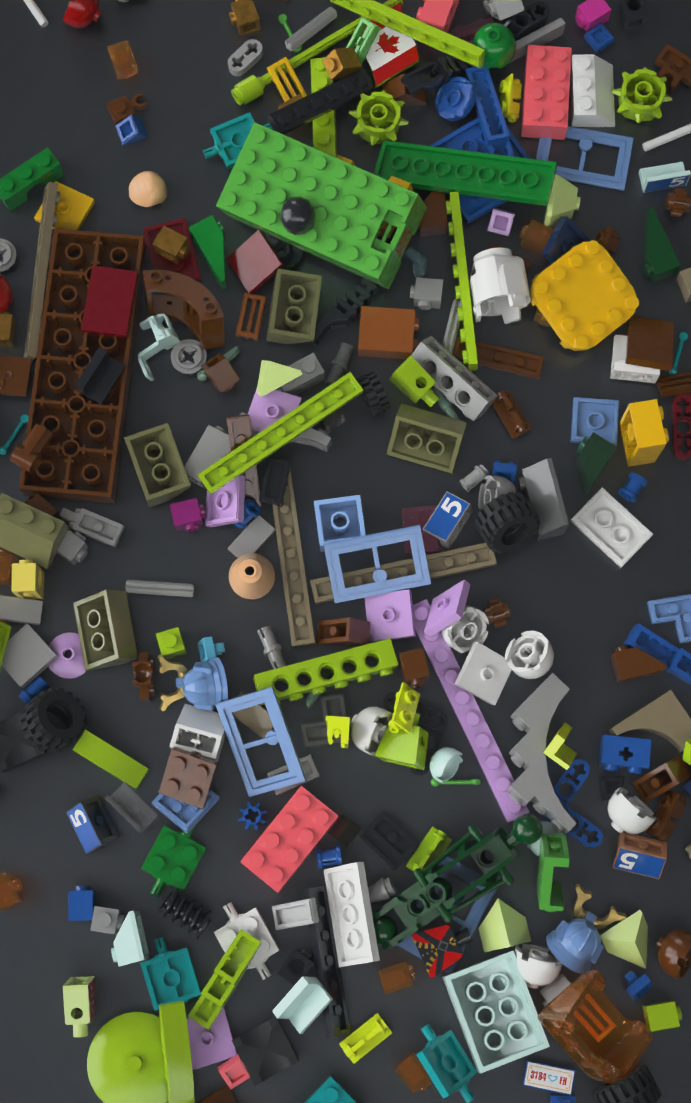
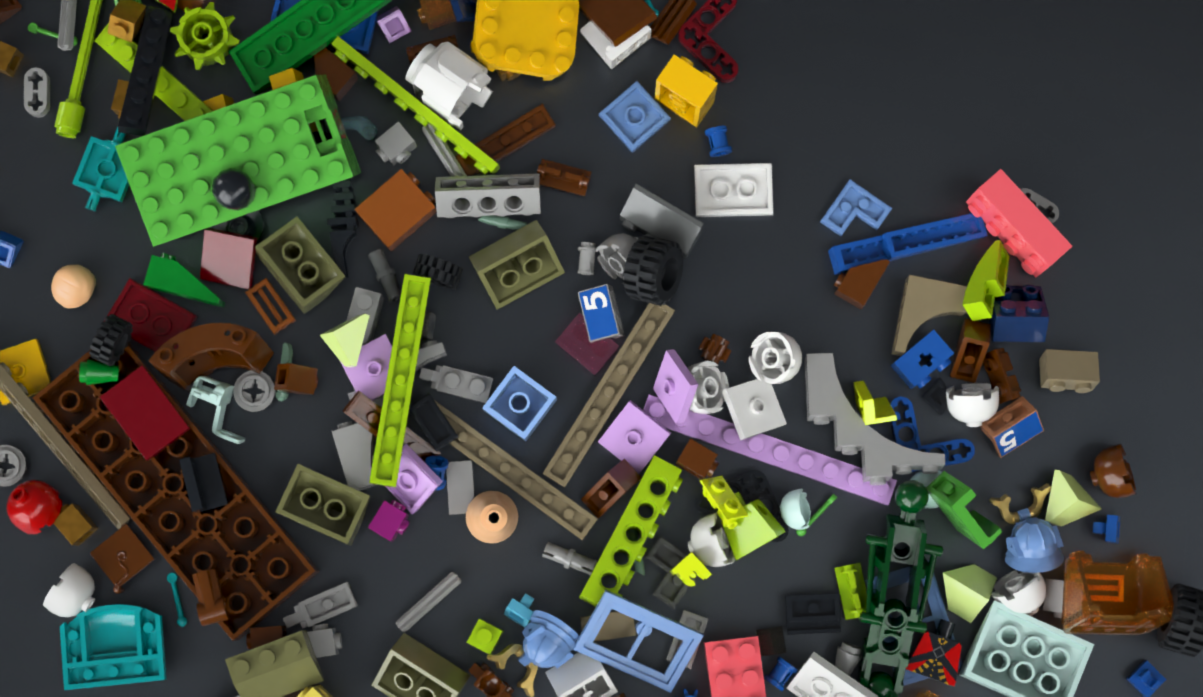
camera: 45 degrees left, 5 degrees up
pearl gold brick [152,226,190,264] -> none
yellow tile [266,57,307,102] -> none
medium blue door [323,525,431,603] -> none
lime torso [389,355,440,408] -> none
blue tile [492,460,517,484] -> none
white tile [522,1060,576,1096] -> none
clear green slope [575,432,617,496] -> none
lime brick [642,1000,682,1032] -> none
none -> green cone [79,359,119,385]
none -> black tyre [89,314,133,366]
none -> light grey hinge [419,365,494,404]

